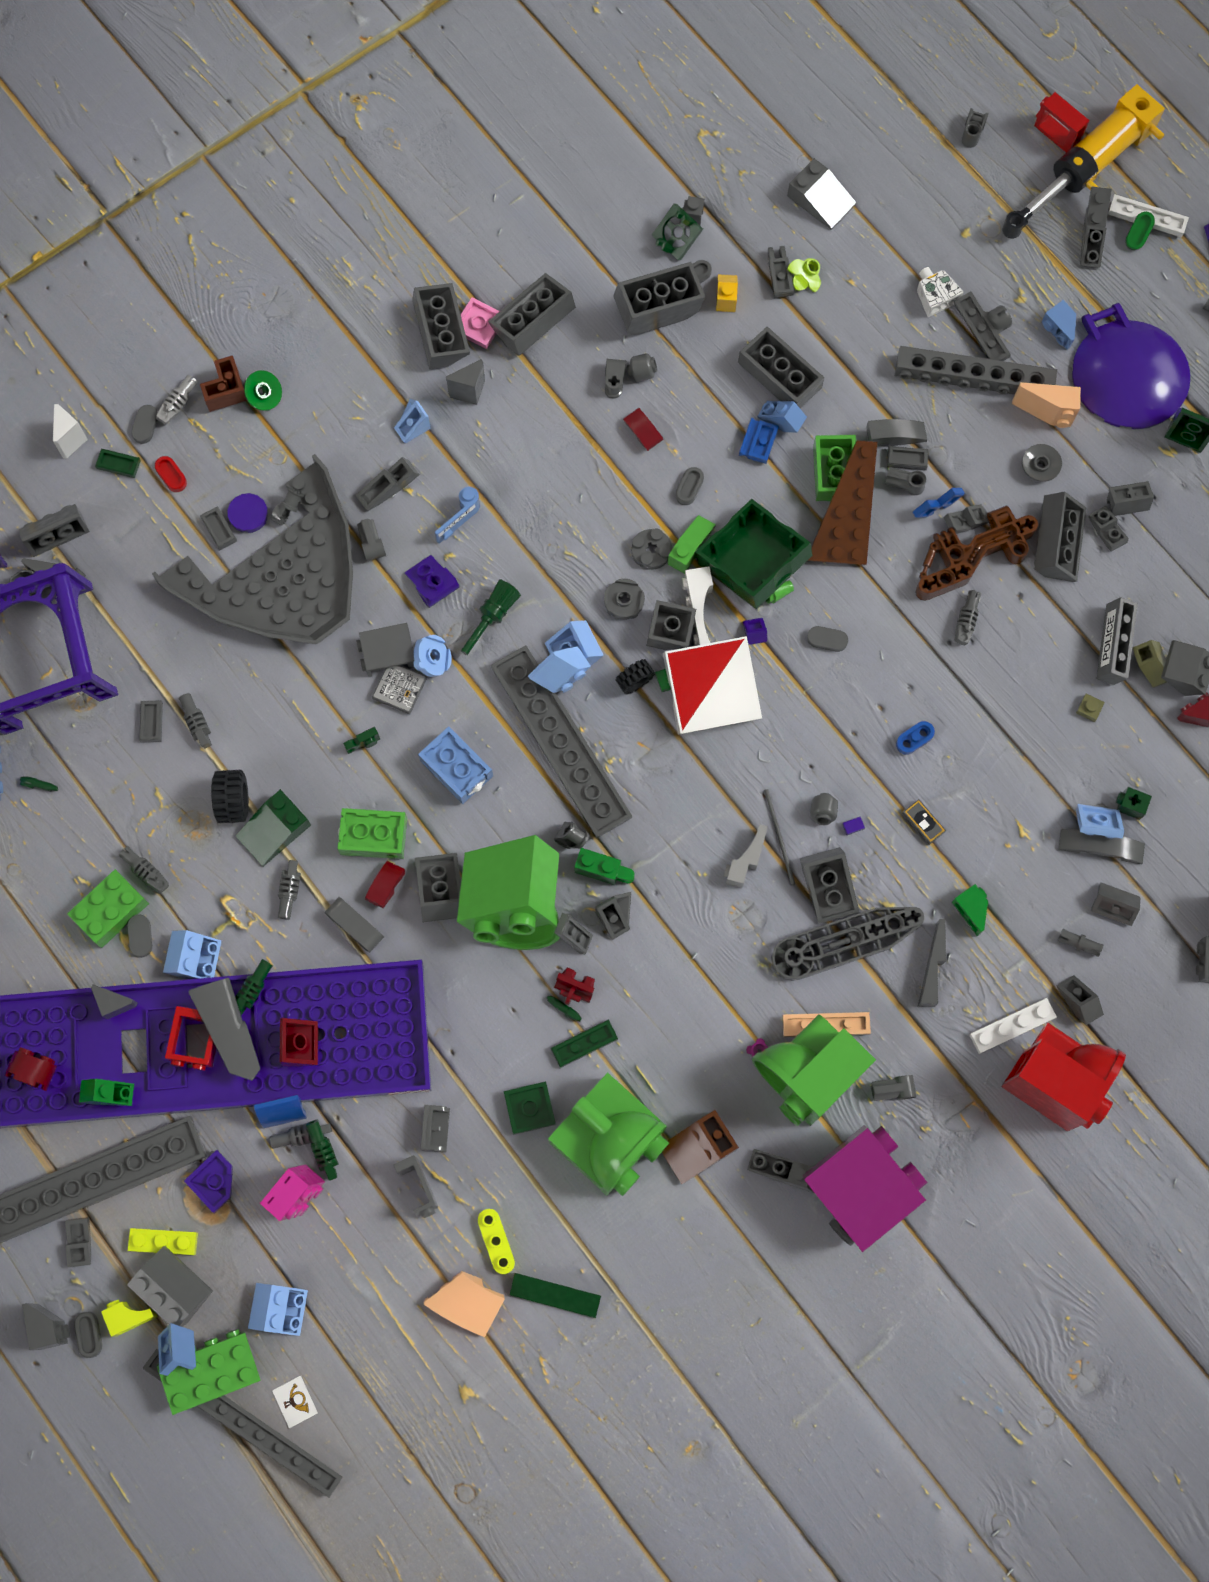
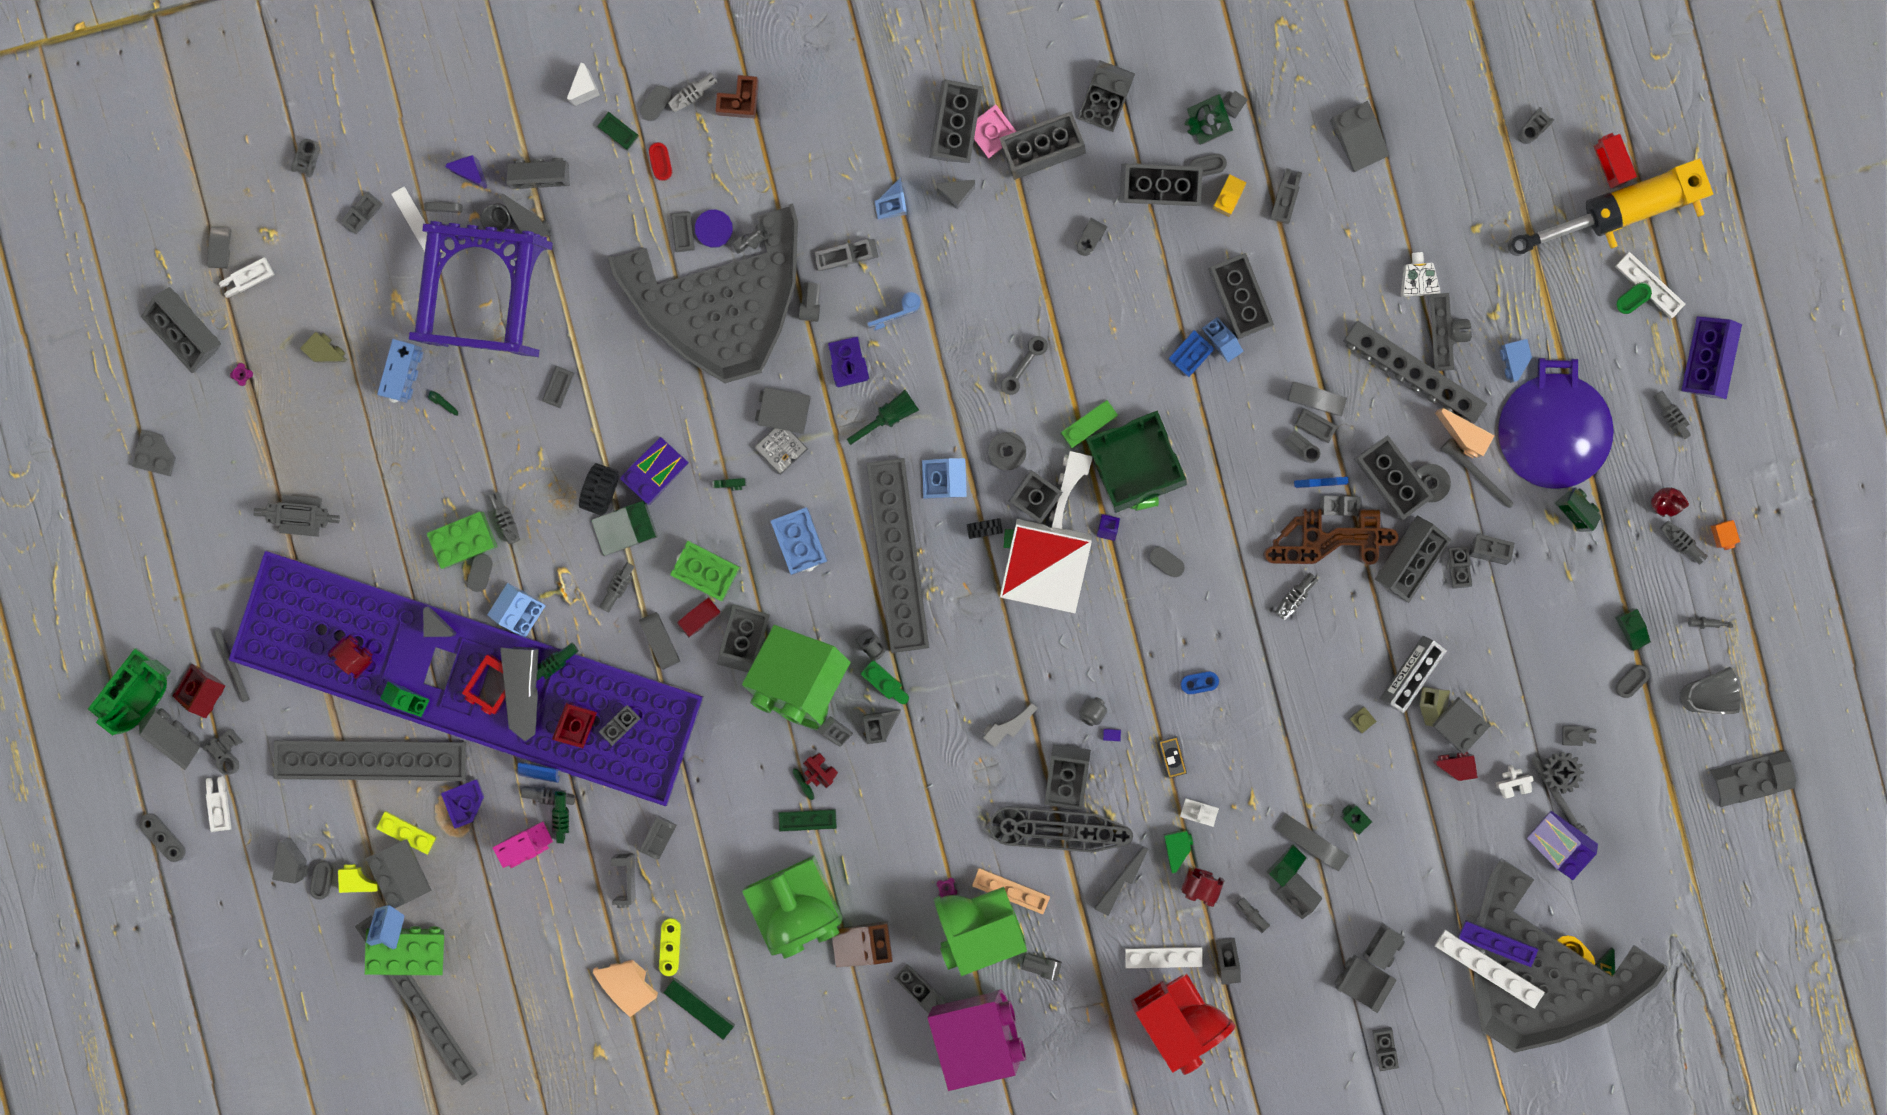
camera: 20 degrees right, 15 degrees up
dark grey slope [65,1217,91,1267] -> none
dark grey hinge [179,693,212,749] -> none
green dish [244,370,282,411] -> none
light blue slope [248,1283,308,1336] -> none
white sticker [272,1376,318,1428] -> none
light blue plate [414,635,452,677] -> none
dark green plate [504,1081,556,1135] -> none
light blue slope [528,646,591,693] -> none
dark red slope [623,408,664,451] -> none
dark grey head [627,353,657,382] -> none
dark grey plate [631,528,672,570] -> none
dark grey tile [676,467,704,505] -> none
dark grey piece [764,789,795,885] -> none
lime plate [787,258,821,293] -> none
reddish brown wing [807,440,878,565] -> none
bright green brick [813,435,856,501] -> none
light blue plate [1076,804,1124,839] -> none
dark grey slope [1080,186,1112,268] -> none
none -> dark grey slope [599,705,641,746]
none -> dark purple slope [620,437,689,505]
none -> dark grey piece [1001,336,1048,395]
none -> dark grey slope [1078,60,1135,132]
none -> white hips [1180,798,1219,827]
none -> dark red brick [1181,867,1225,907]
none -> dark green slope [1266,844,1307,887]
none -> dark grey slope [1354,435,1434,520]
none -> dark grey piece [1441,438,1513,508]

